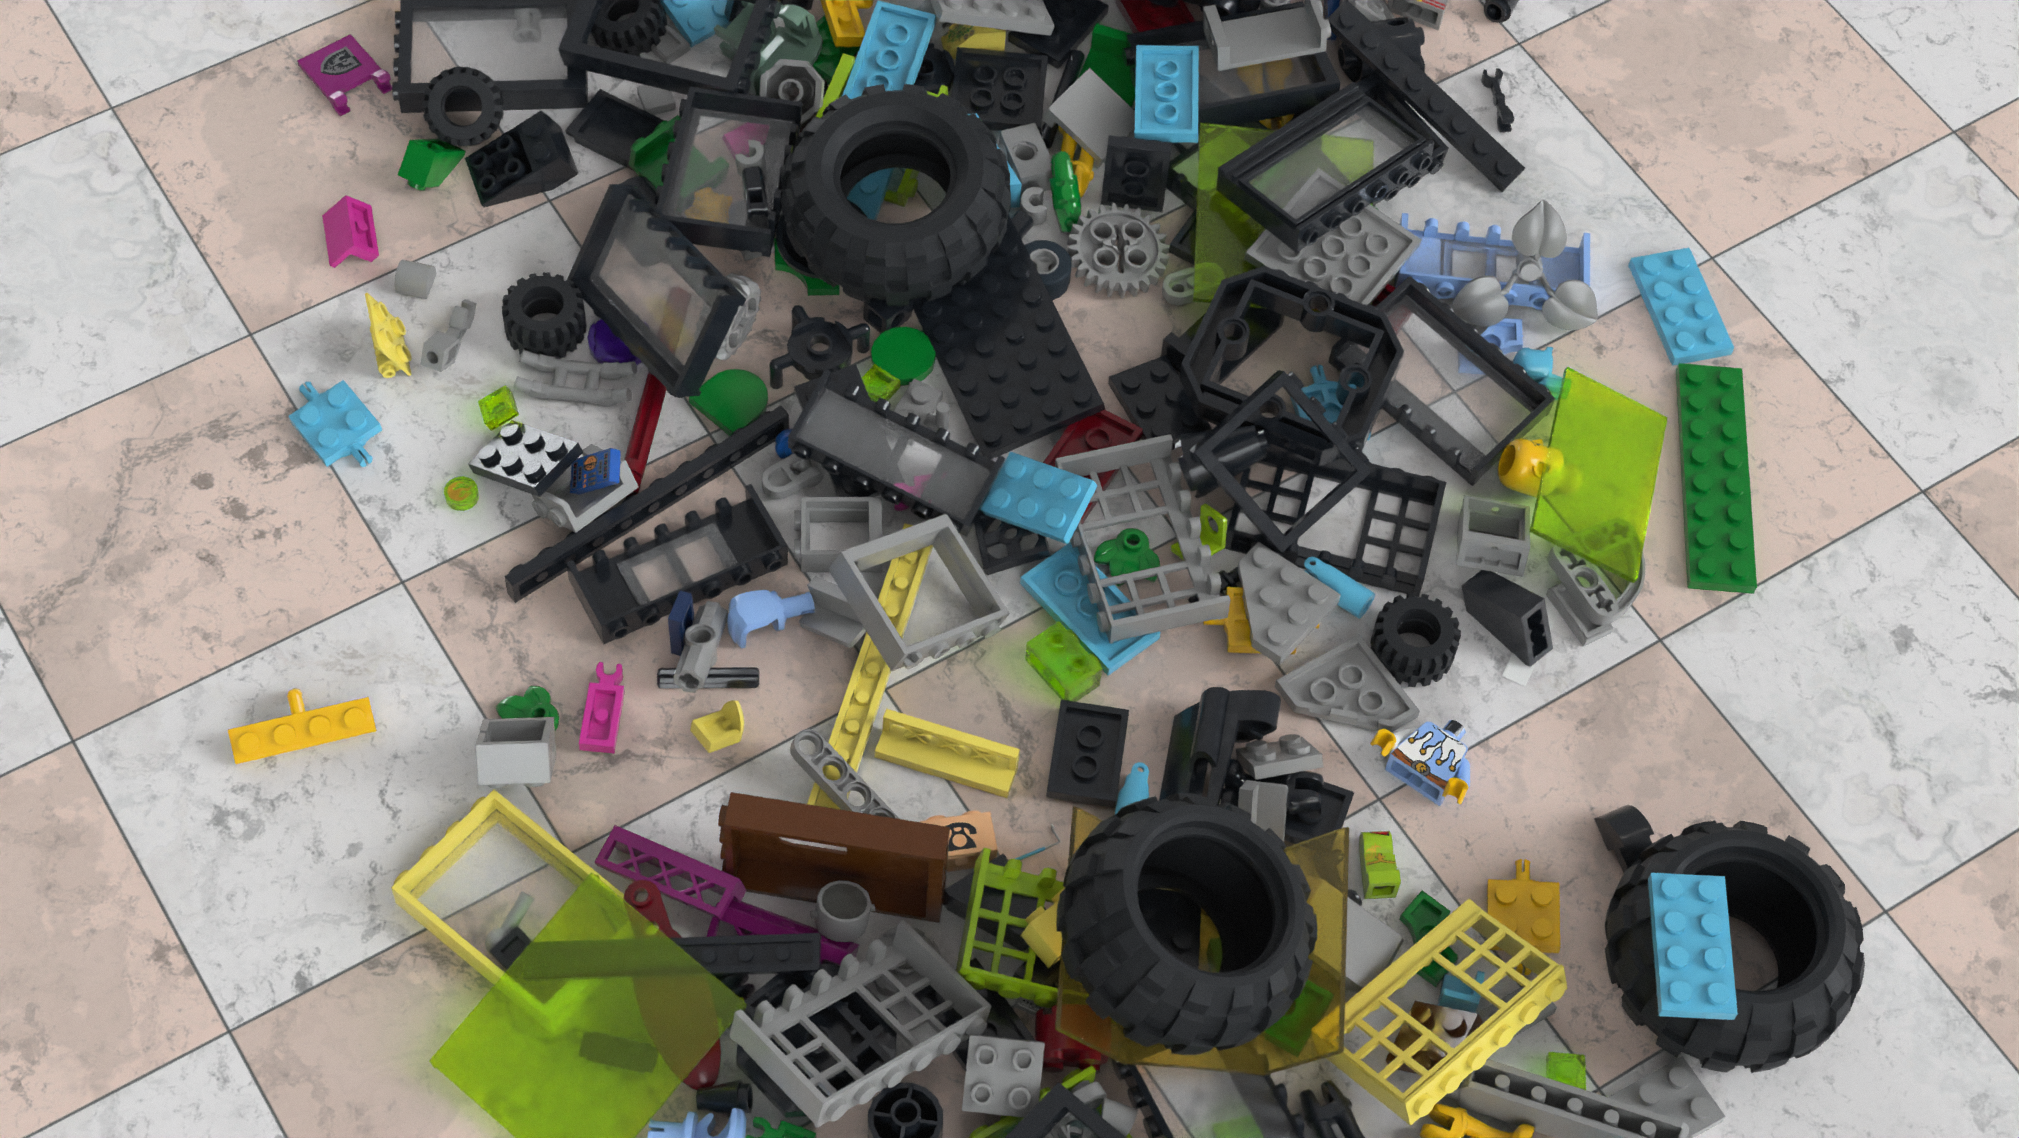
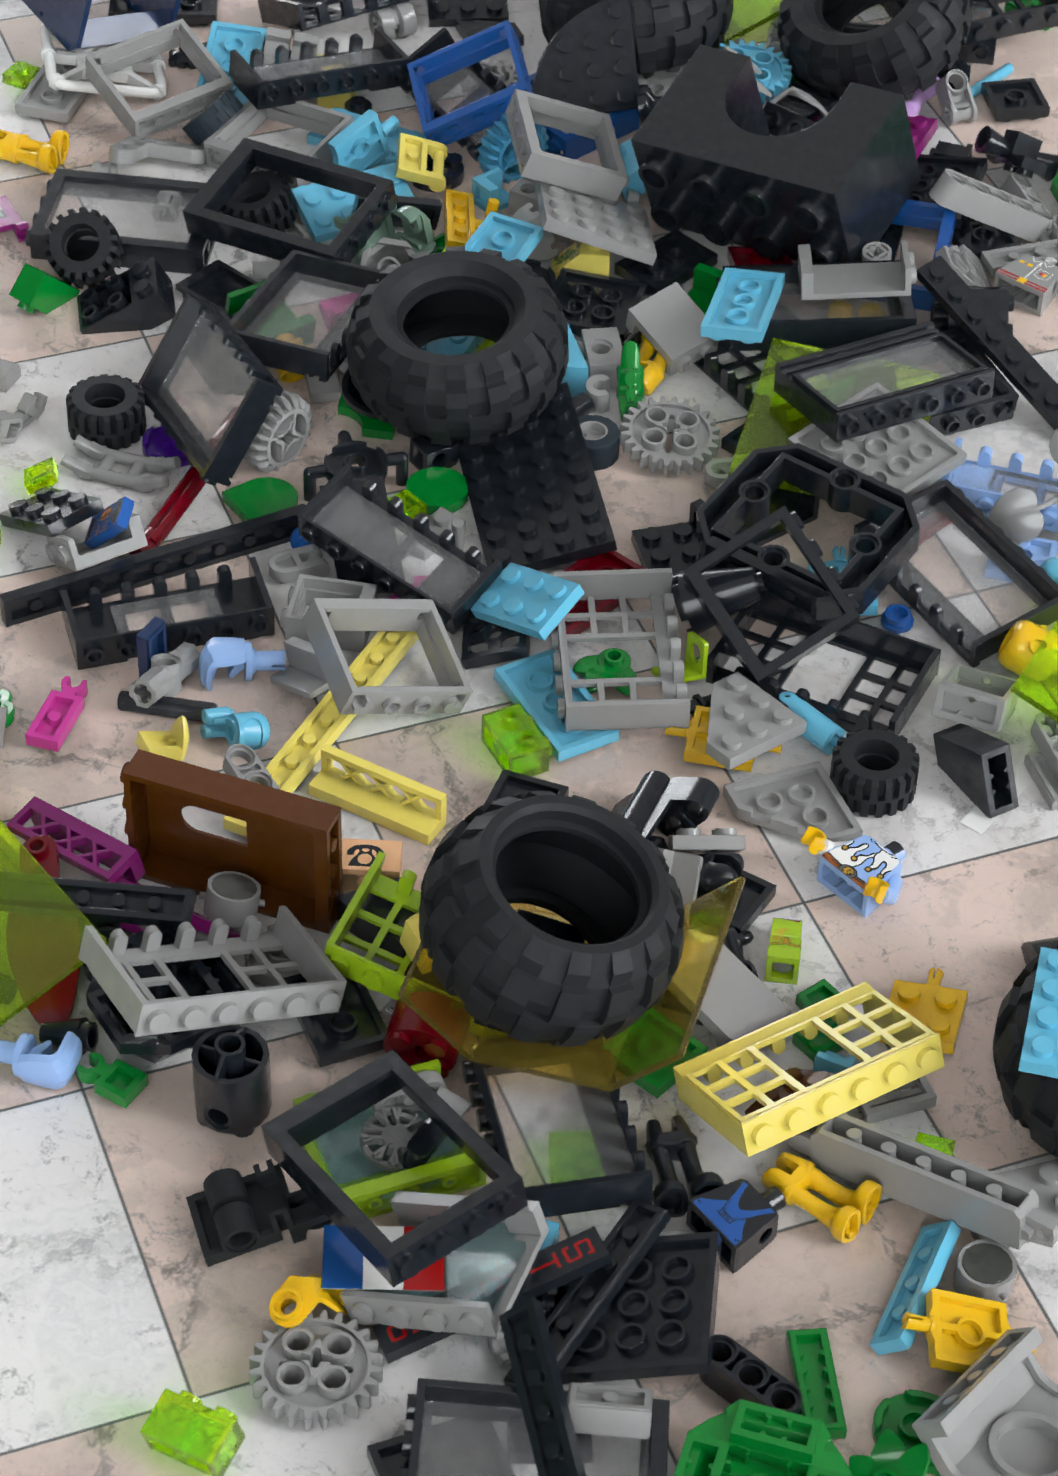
camera: 15 degrees right, 15 degrees down
black piece [735,140,769,219] -> none
light grey plate [962,1034,1045,1118] -> none
black plate [1101,135,1172,212] -> none
none -> medium azure piece [200,706,270,750]
none -> blue plate [880,604,914,634]

